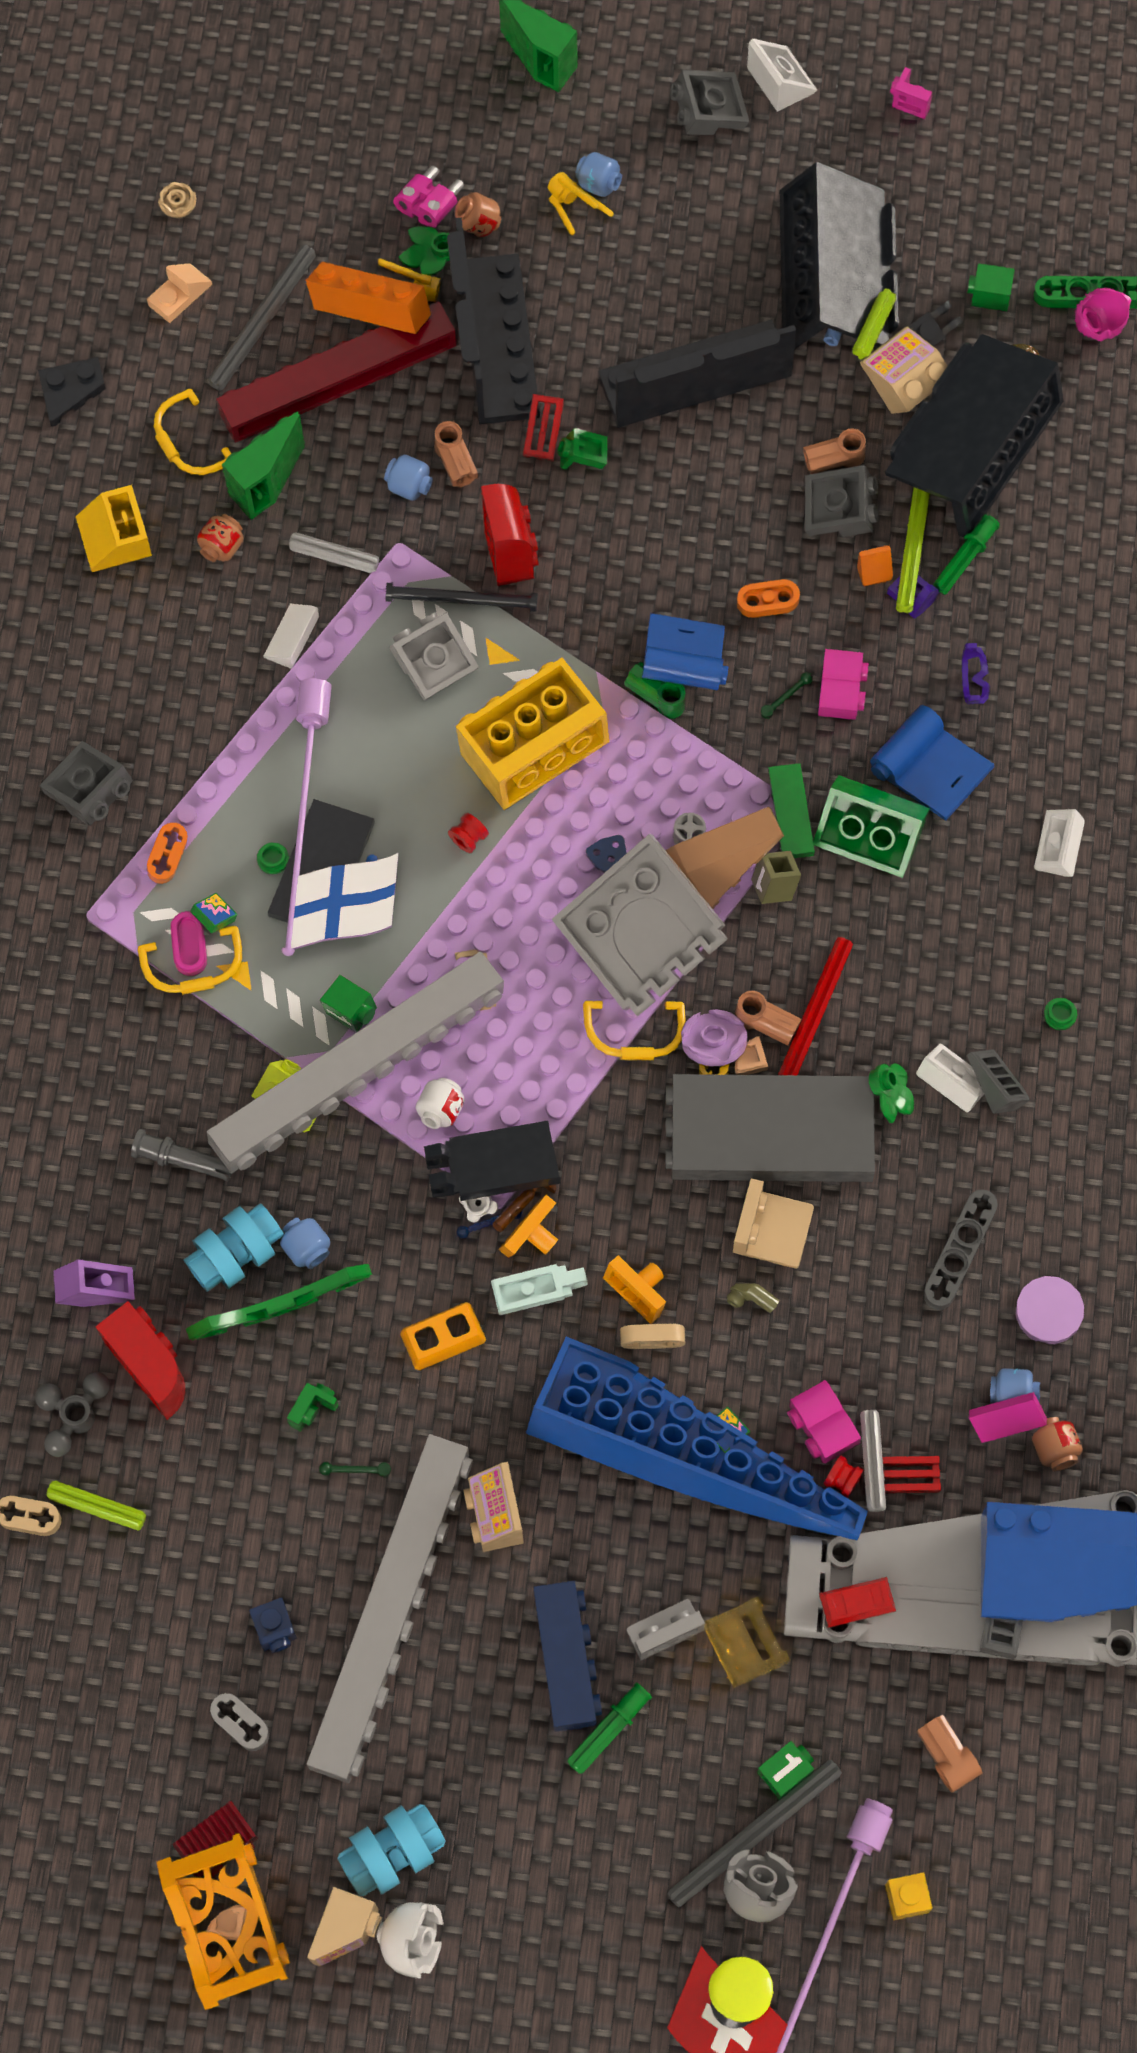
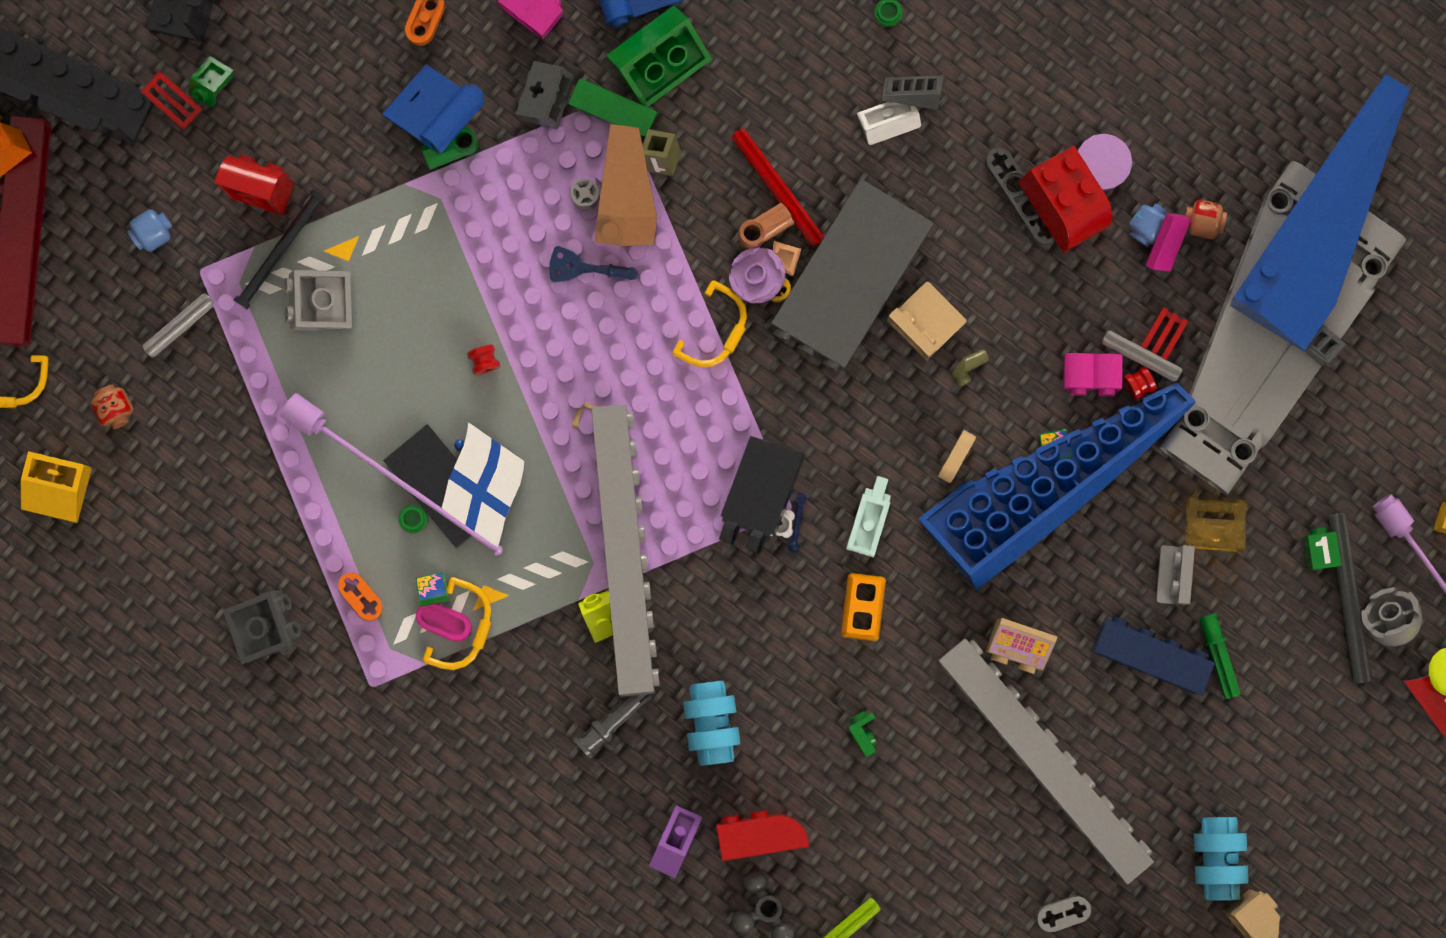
camera: 60 degrees left, 15 degrees up
green tile [186,1264,372,1341] -> none
green slope [222,412,305,520] -> none
dark blue bracket [249,1597,297,1653] -> none
white slope [264,604,319,668] -> none
medium blue head [280,1218,330,1269] -> none
dark green hinge [319,1462,391,1477] -> none
green brick [320,975,377,1033] -> none
white cylinder [377,1902,443,1978] -> none
white head [415,1078,465,1129] -> none
nougat piece [434,421,478,488] -> none
yellow brick [455,657,610,810] -> none
reddish brown piece [492,1185,557,1232] -> none
light orange tile [498,1195,558,1258] -> none
light grey hinge [552,834,727,1016] -> none
light orange tile [603,1255,666,1324] -> none
dark green hinge [761,672,813,719] -> none
red tile [819,1577,896,1628] -> none
green plate [869,1063,914,1124] -> none
nougat piece [917,1715,982,1793] -> none
none -> dark grey brick [516,61,575,129]
none -> red brick [1018,146,1112,253]

